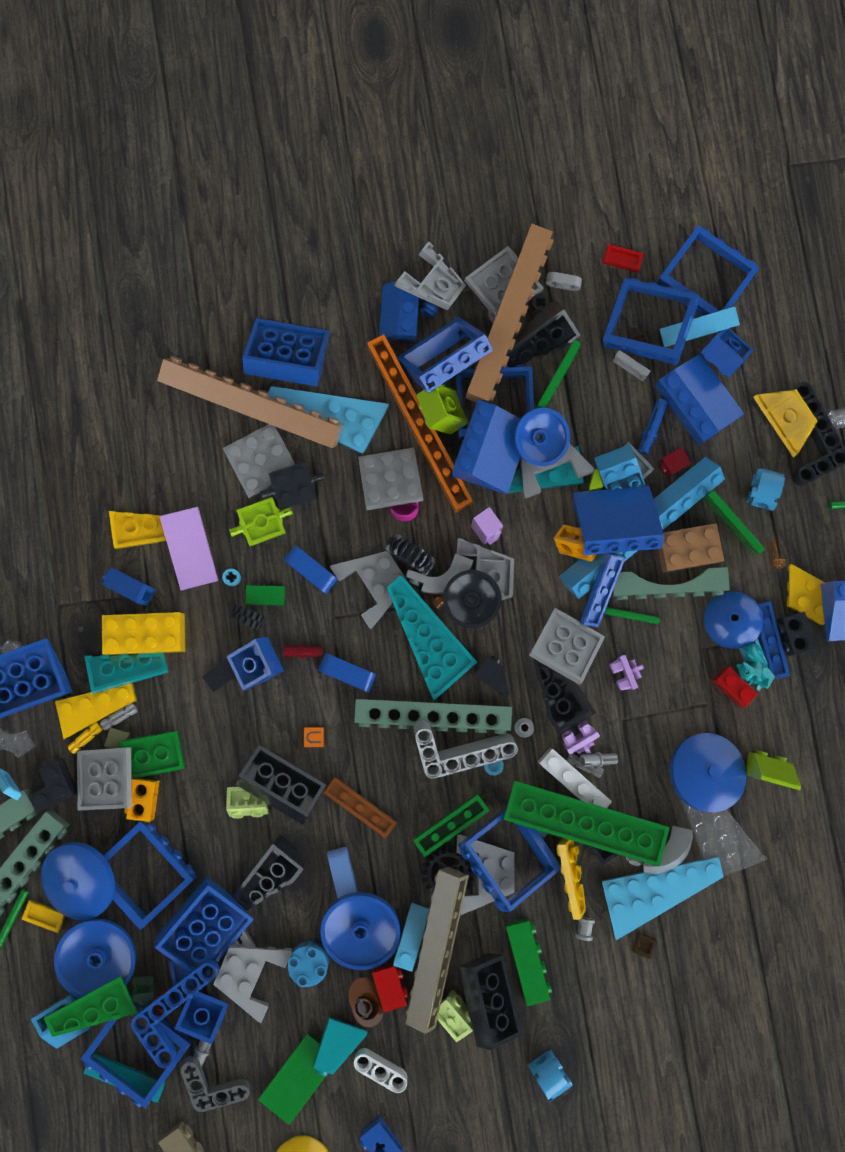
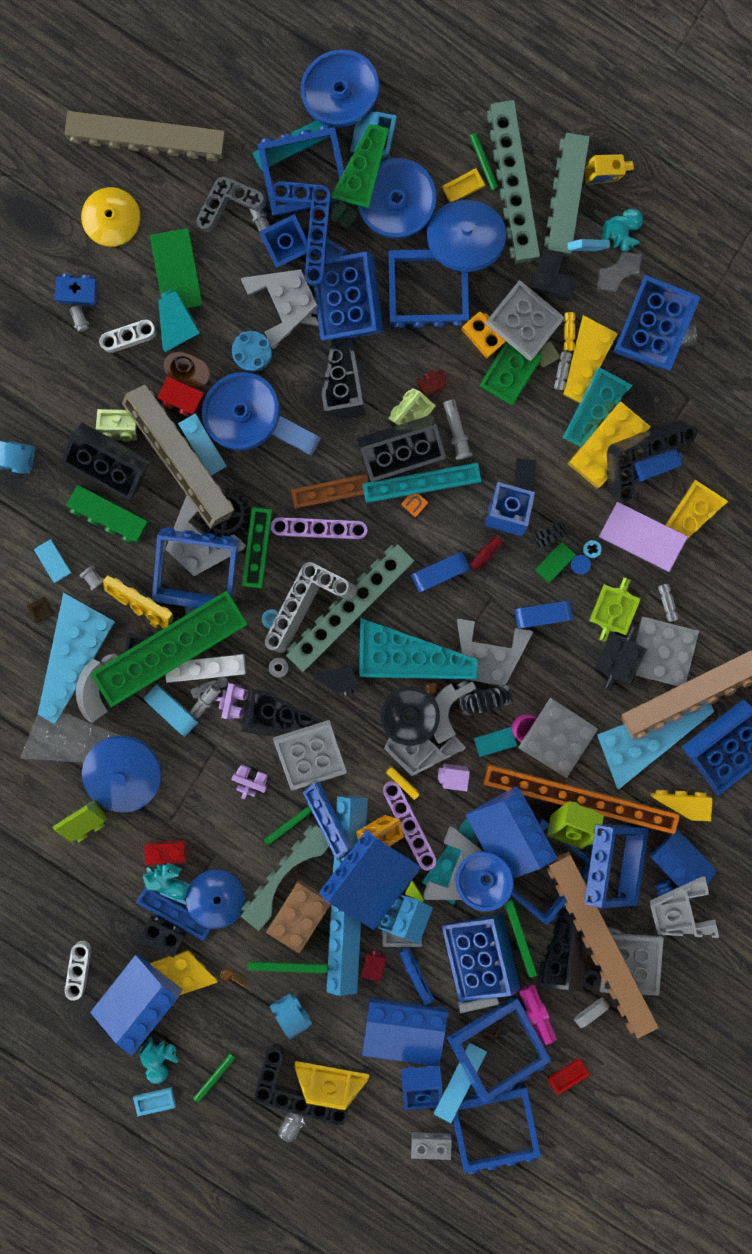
camera: 135 degrees right, 5 degrees up
none -> medium azure tile [34,539,72,583]
none -> light grey pin [69,305,89,332]
none -> medium azure beam [144,684,198,737]
none -> lavender beam [271,518,367,540]
none -> blue dish [301,50,380,127]
none -> teal tile [362,463,482,503]
none -> lavender beam [383,780,436,870]
none -> yellow tile [386,766,419,800]
none -> light grey brick [411,1132,452,1160]
none -> clear red brick [416,370,447,397]
none -> blue slope [442,913,521,1002]
none -> light grey pin [443,399,473,460]
none -> teal tile [474,727,517,757]
none -> dark pink piece [519,984,557,1045]
none -> blue tile [571,555,591,574]
none -> black beam [607,420,697,502]
none -> yellow slope [650,790,712,821]
none -> light grey axle [658,584,679,622]

